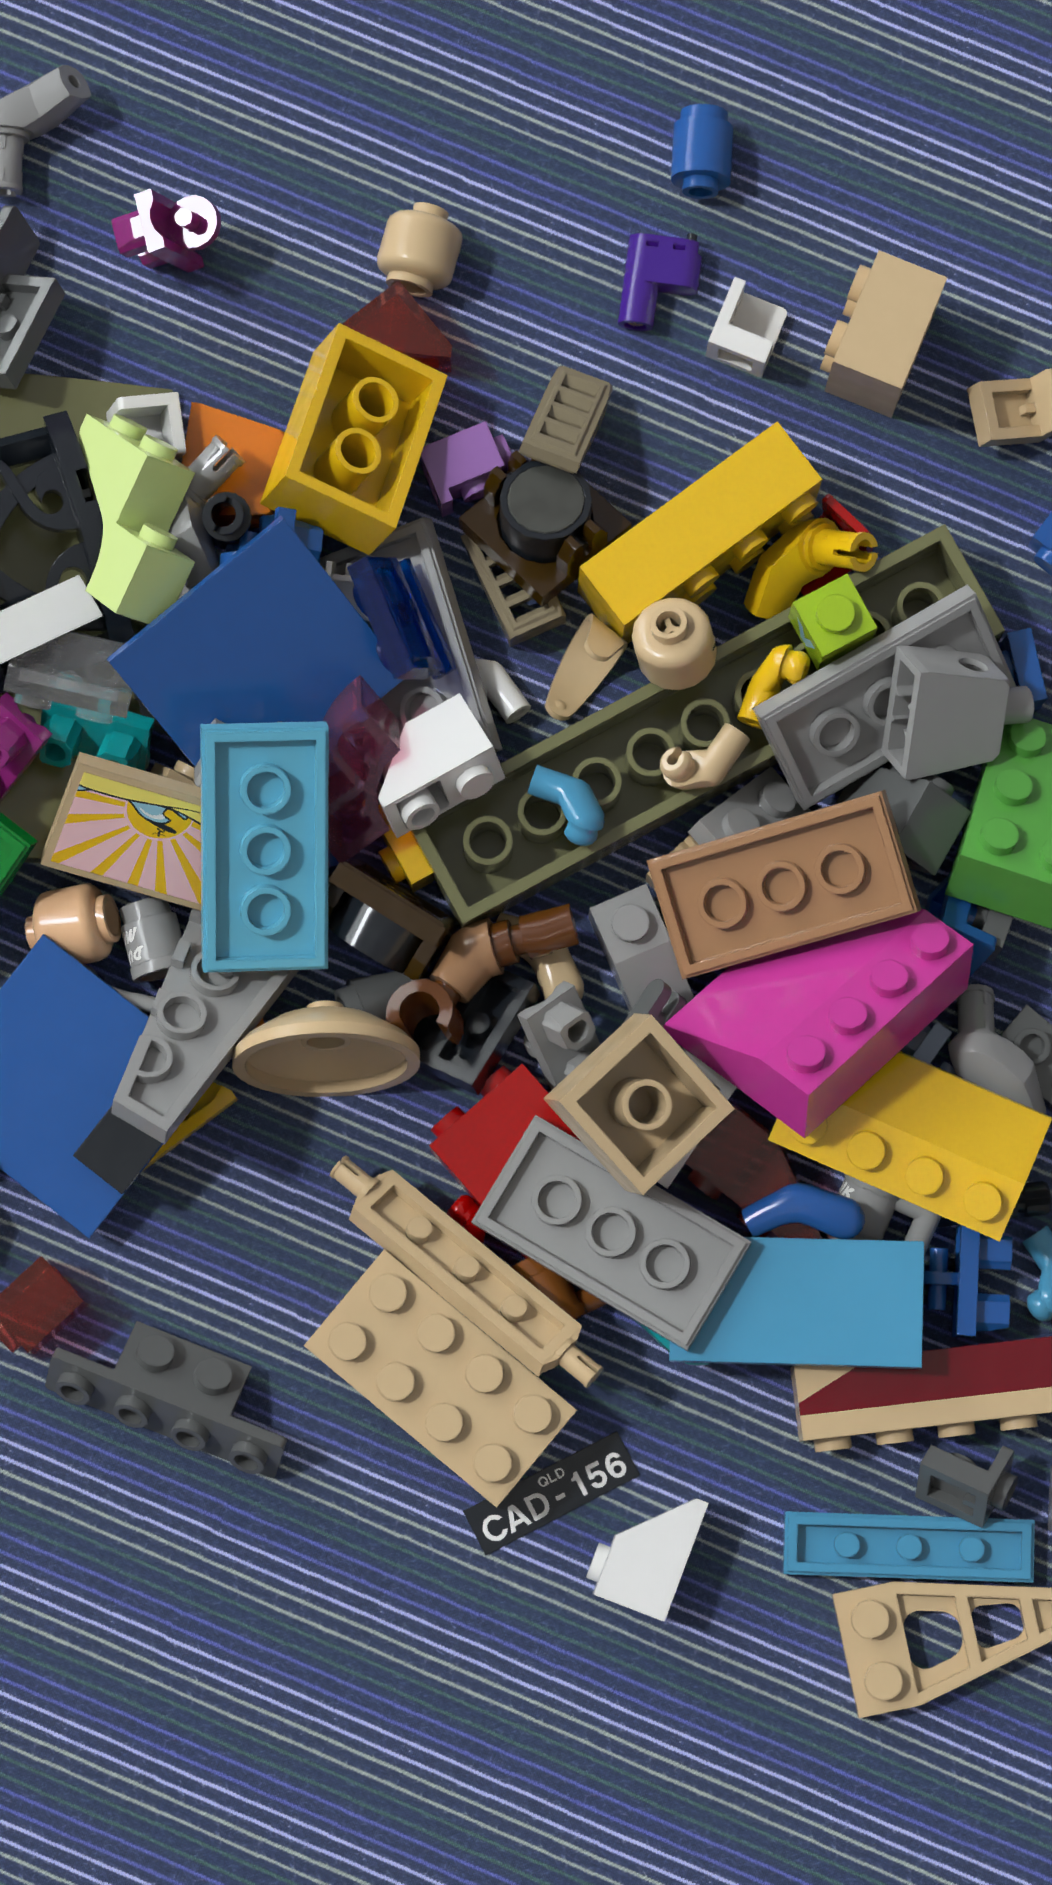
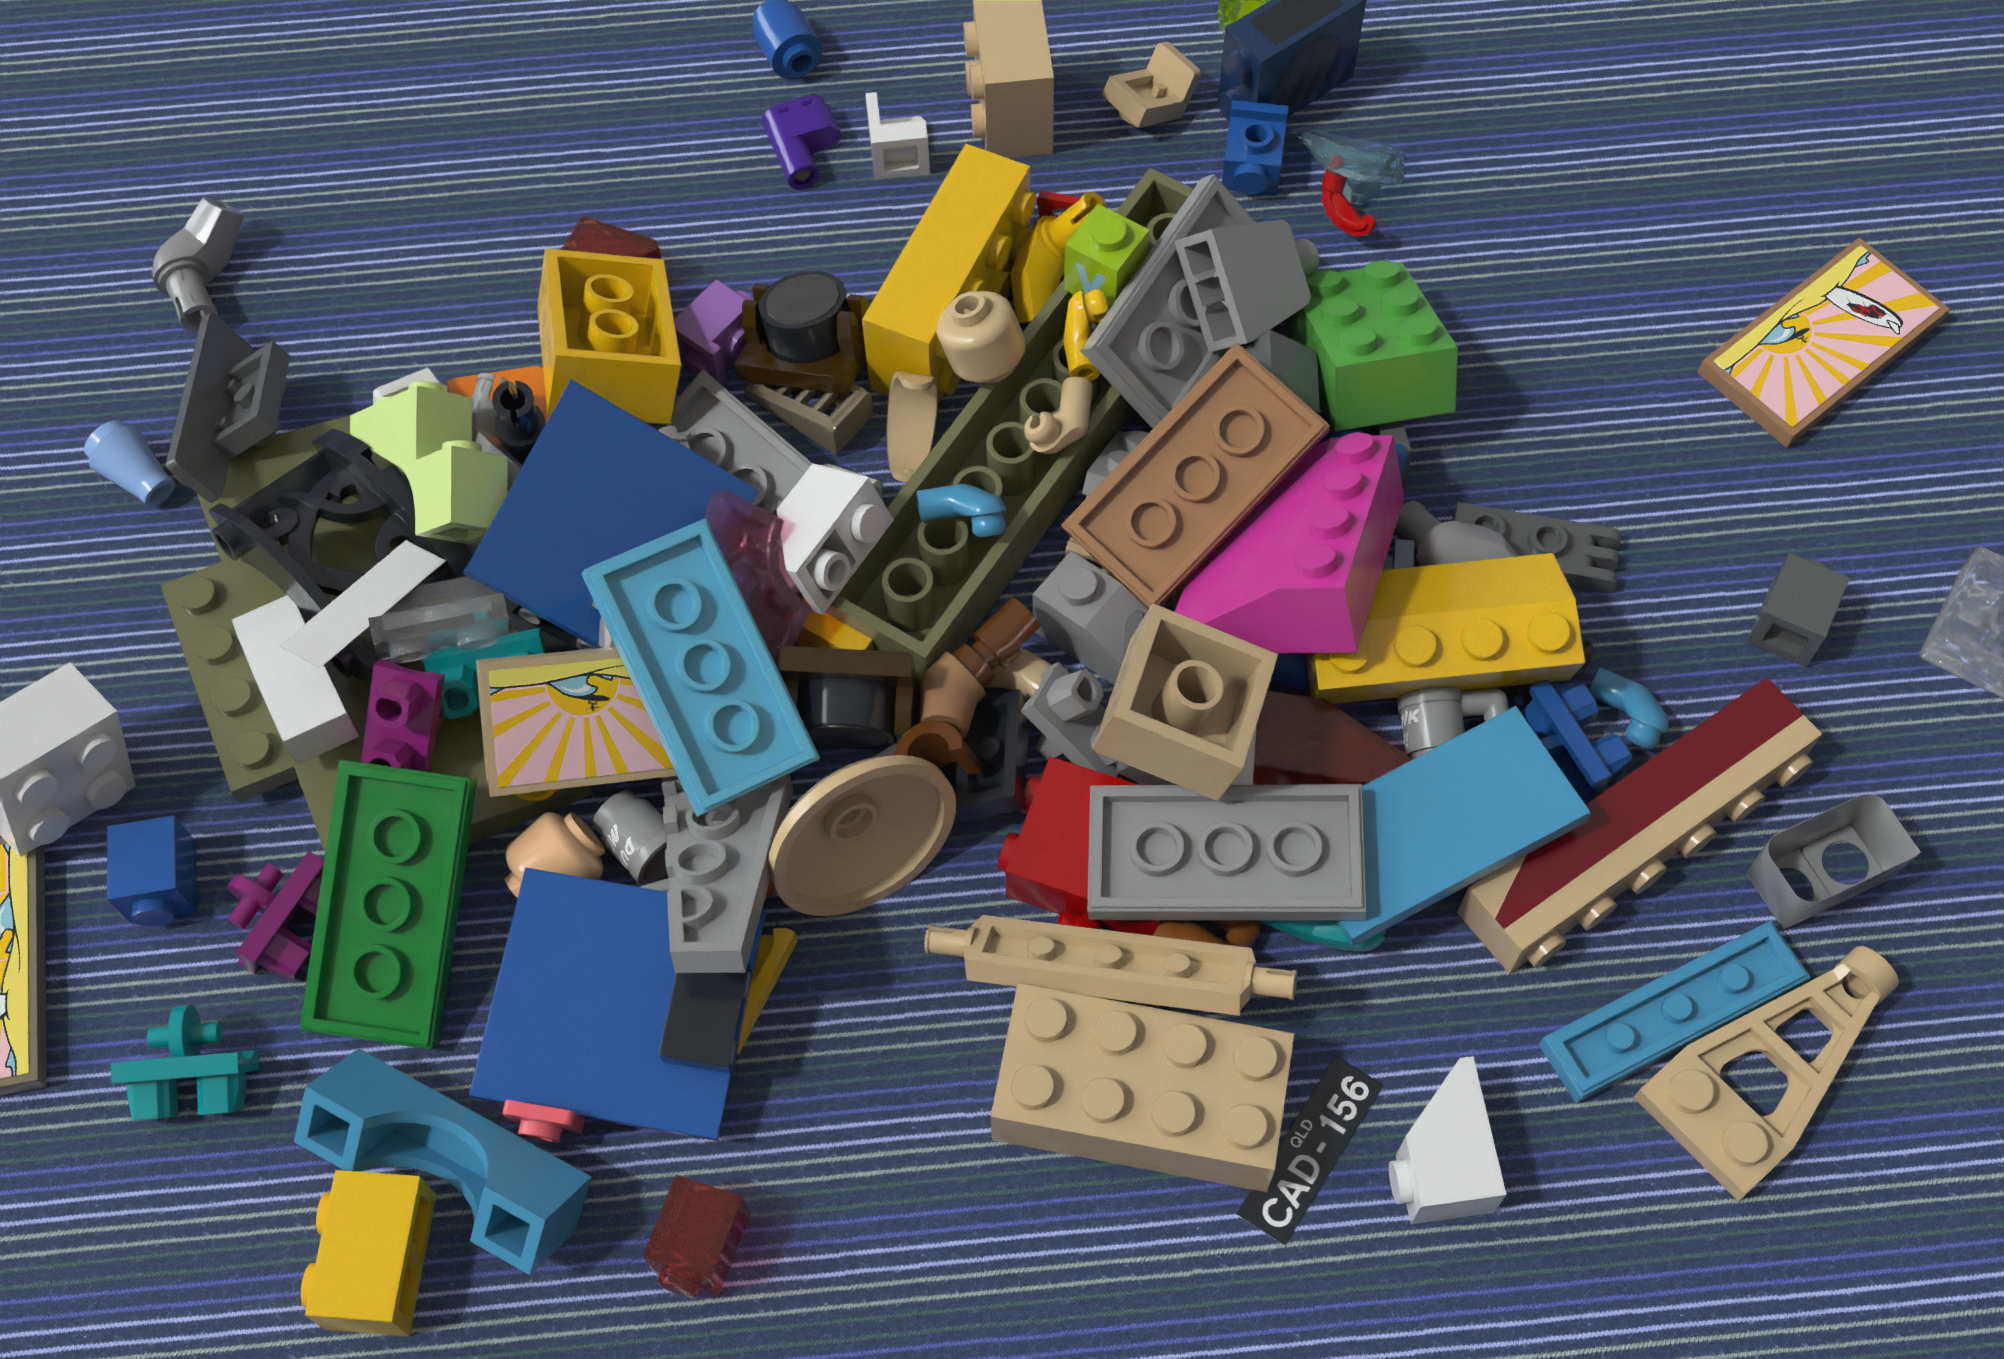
camera: 25 degrees left, 20 degrees down
dark grey bracket [45,1321,287,1478] -> none
magenta hips [112,189,221,273] -> none
clear blue plate [347,556,457,680] -> none
tan head [377,202,462,297] -> none
dark tan slope [519,366,613,474] -> none
blue arm [742,1183,865,1239] -> none
dark grey bracket [915,1445,1018,1528] -> none

